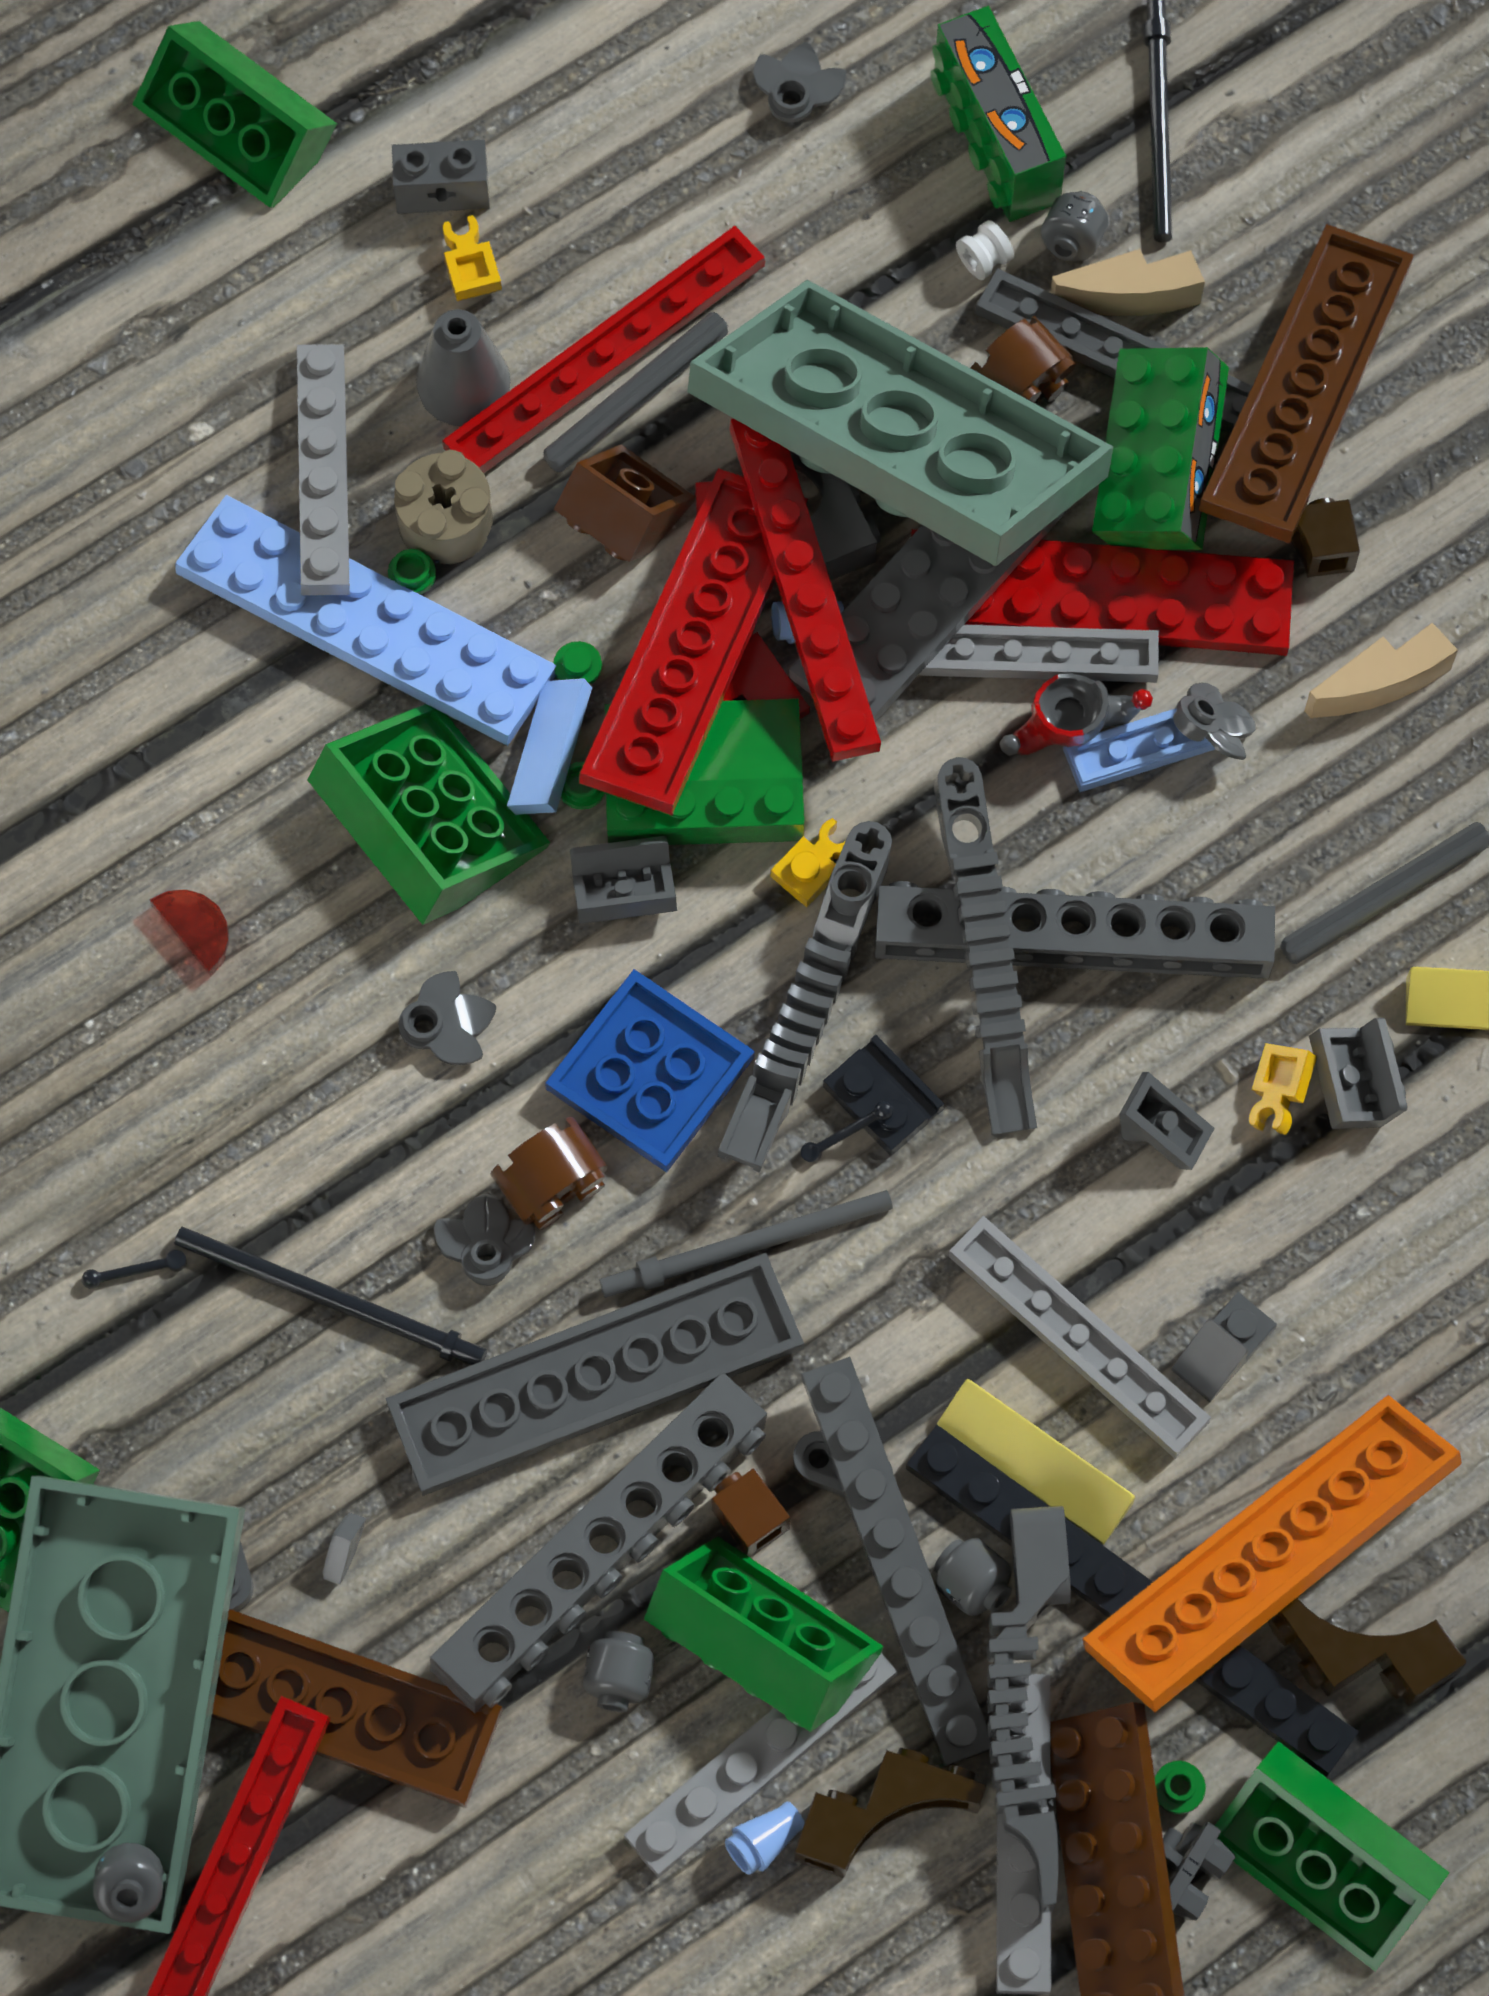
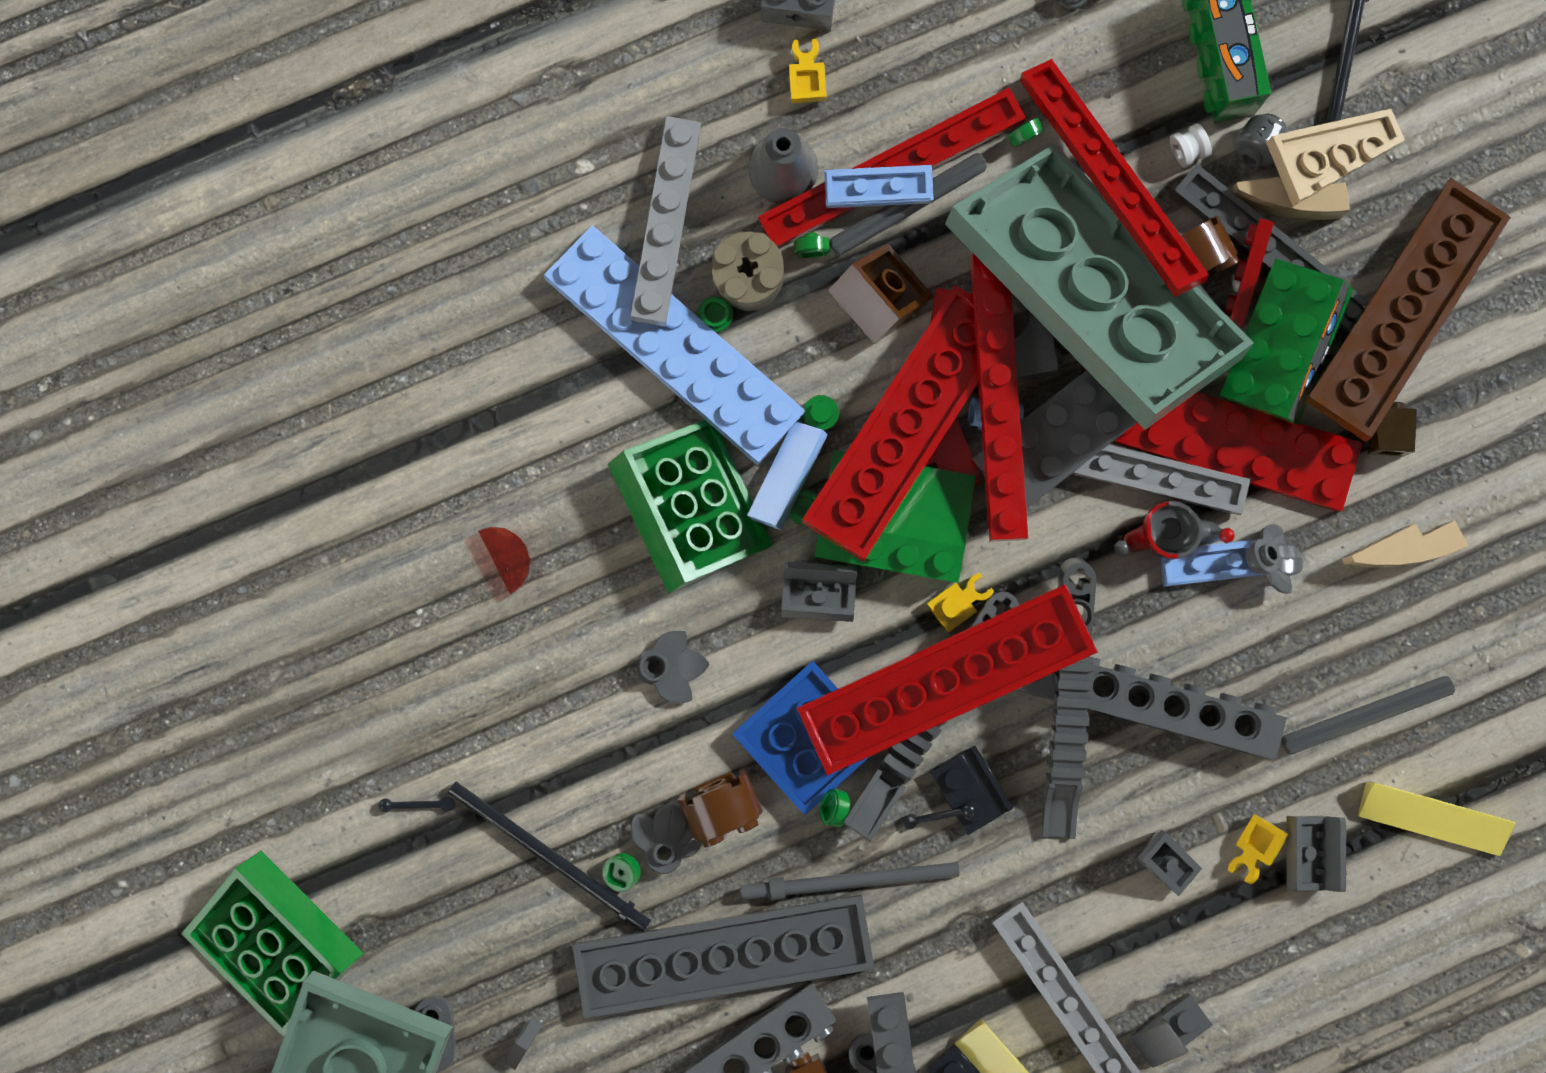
camera: 15 degrees right, 15 degrees up
none -> green tile [602,853,641,892]
none -> green tile [794,232,830,258]
none -> red plate [797,584,1098,776]
none -> green tile [820,789,850,828]
none -> light blue tile [824,165,934,208]
none -> green tile [1008,117,1044,147]
none -> red plate [1020,59,1209,297]
none -> red plate [1224,218,1274,328]
none -> tan wing [1266,109,1405,206]

